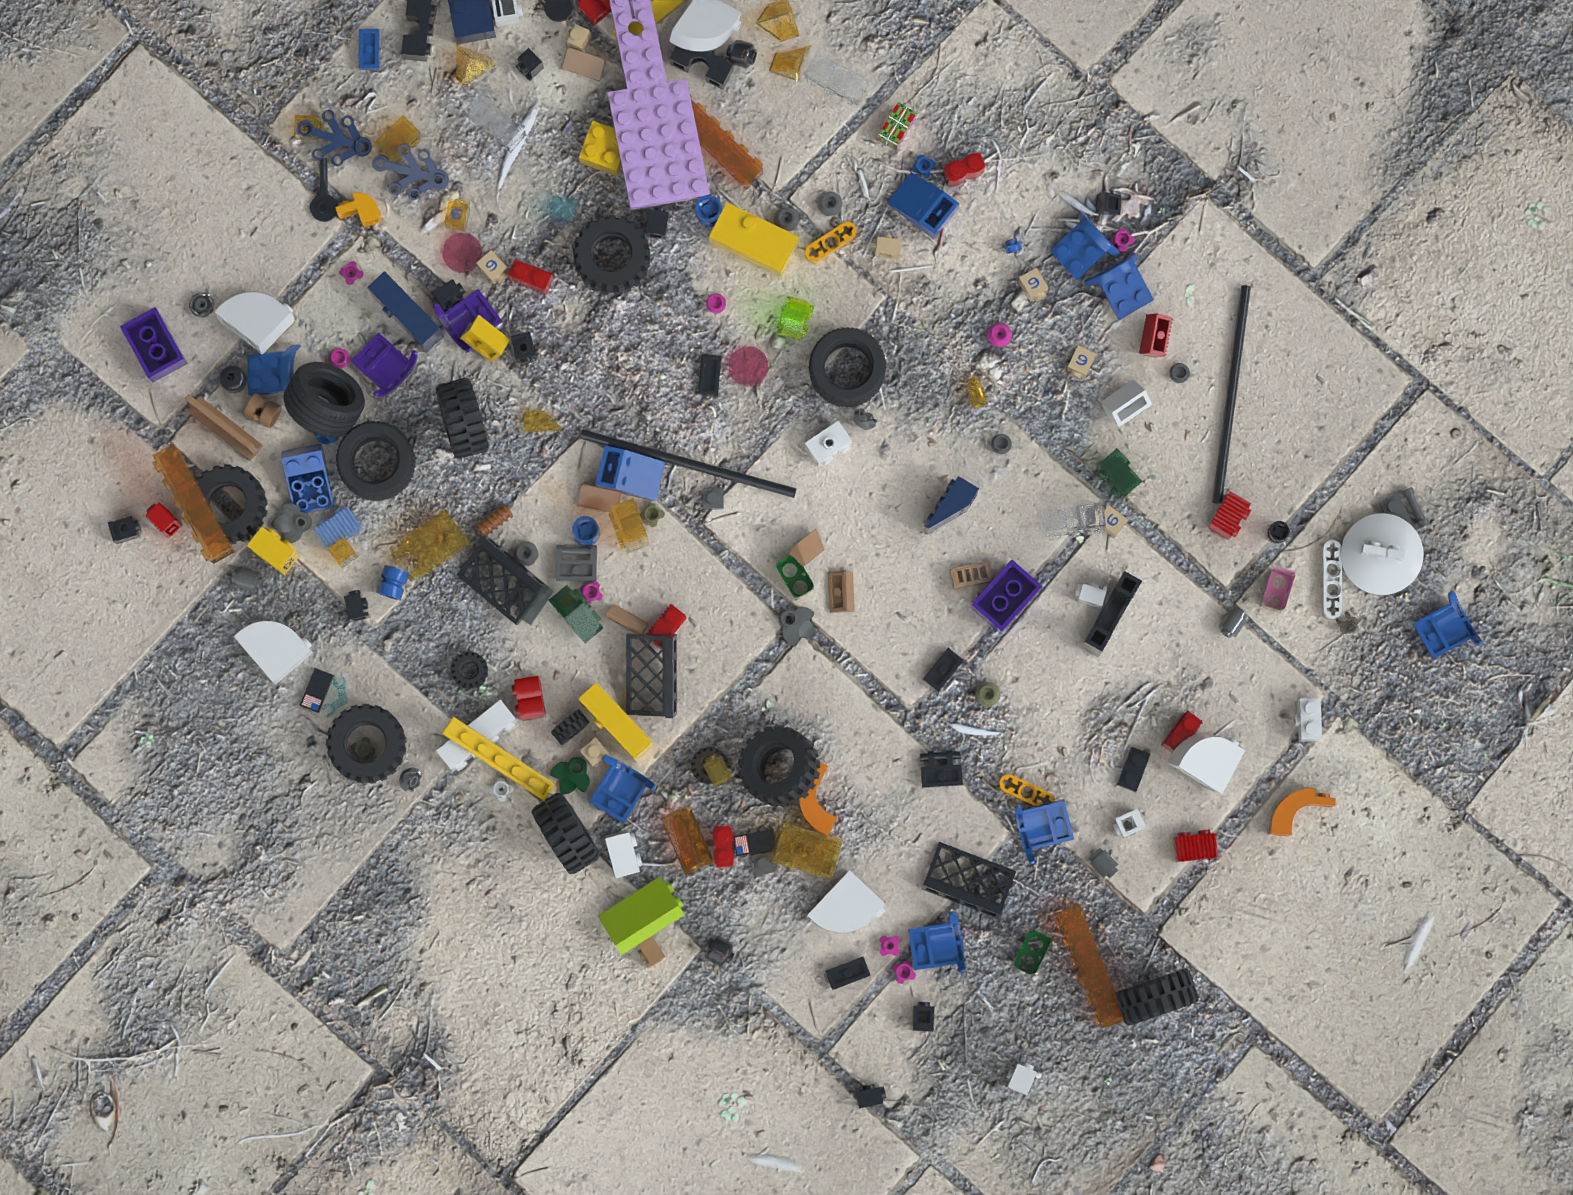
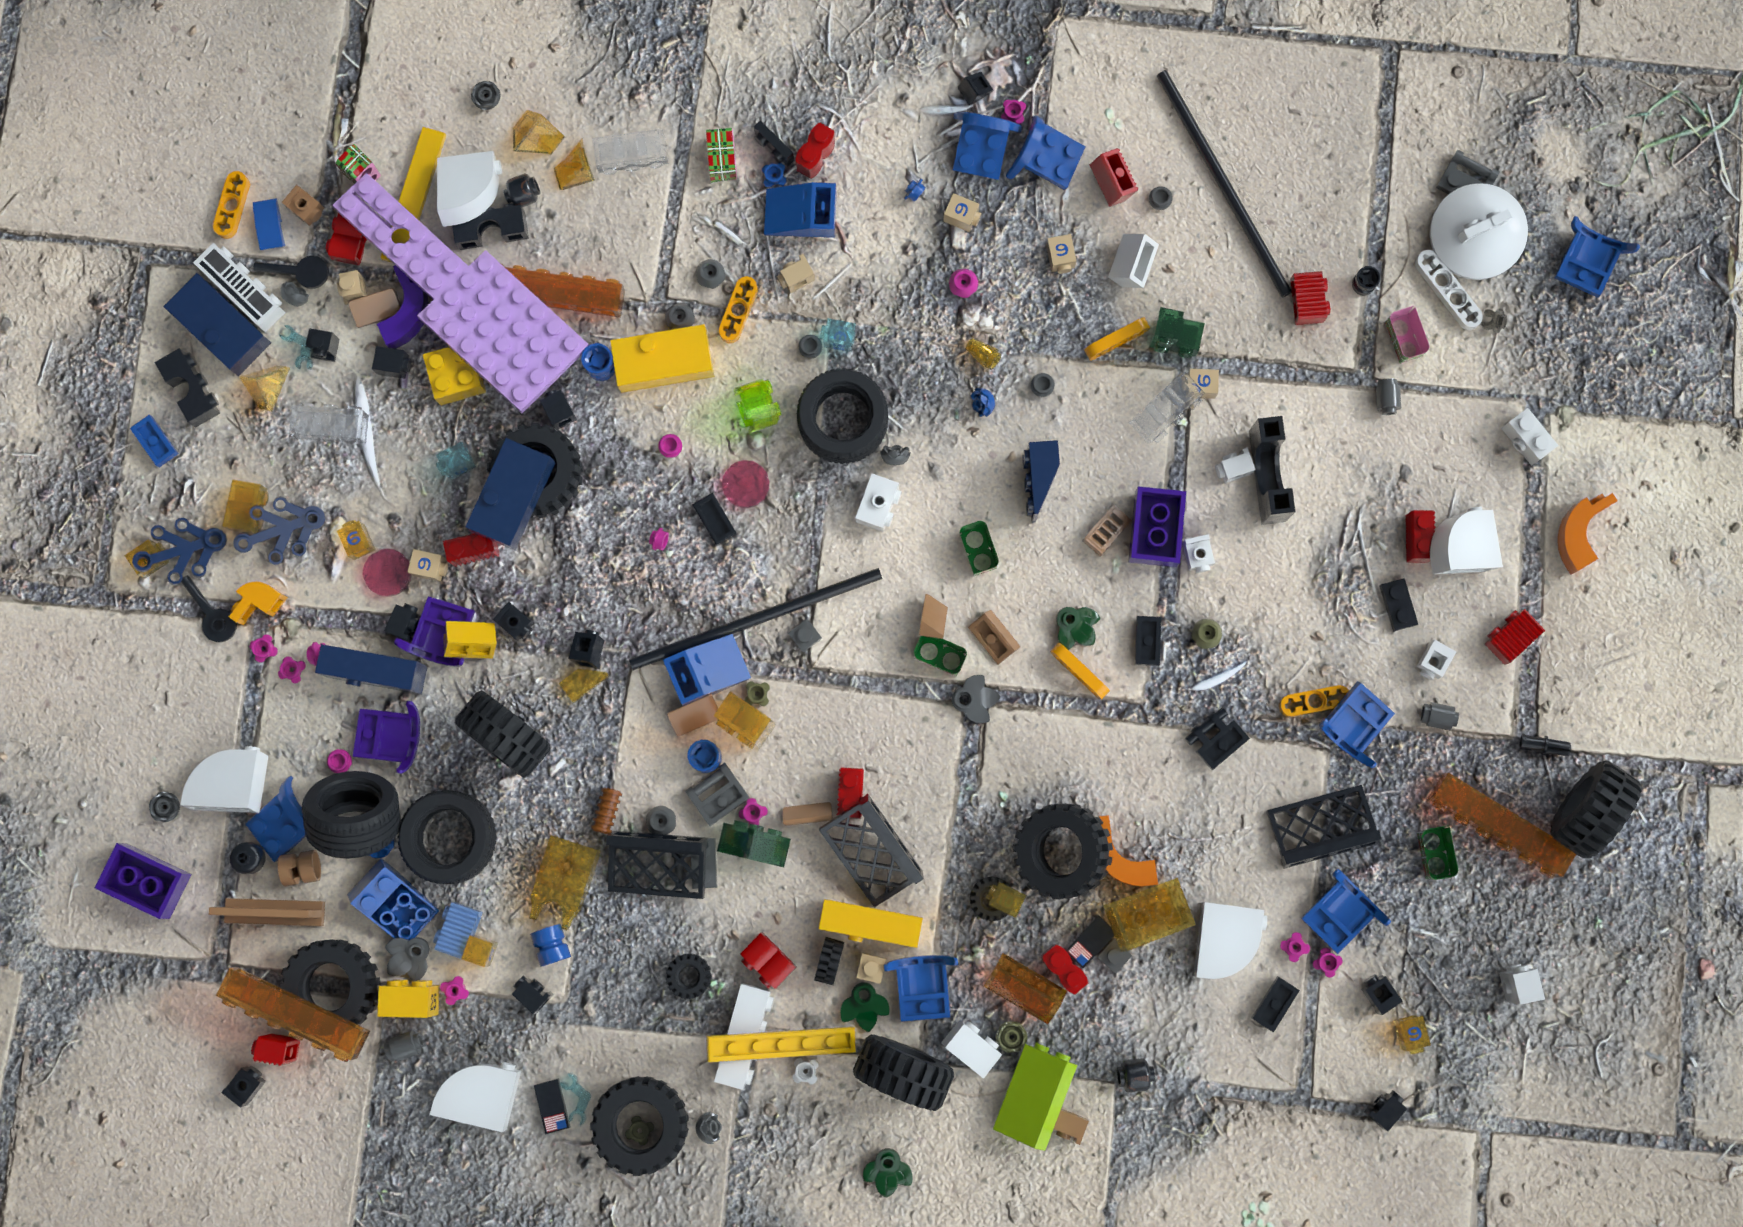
camera: 30 degrees left, 0 degrees up
none -> dark pink plate [249,634,278,663]
none -> clear light blue arm [279,325,313,370]
none -> dark grey plate [280,282,309,307]
none -> dark pink plate [307,642,325,666]
none -> black brick [372,346,412,379]
none -> dark purple arch [377,265,429,349]
none -> dark pink plate [440,976,469,1005]
none -> dark blue brick [465,438,555,551]
none -> black brick [568,630,605,669]
none -> dark pink plate [649,528,669,551]
none -> black plate [754,120,794,167]
none -> dark grey plate [799,335,822,359]
none -> clear light blue brick [820,318,856,352]
none -> dark green plate [863,1148,913,1198]
none -> green piece [960,521,999,576]
none -> blue plate [970,388,995,417]
none -> olive plate [996,1021,1028,1053]
none -> light orange beam [1050,642,1110,700]
none -> dark green plate [1056,607,1100,650]
none -> light orange beam [1084,317,1150,361]
none -> white brick [1182,534,1215,573]
none -> clear yellow brick [1393,1014,1431,1054]
none -> black axle [1519,734,1571,756]

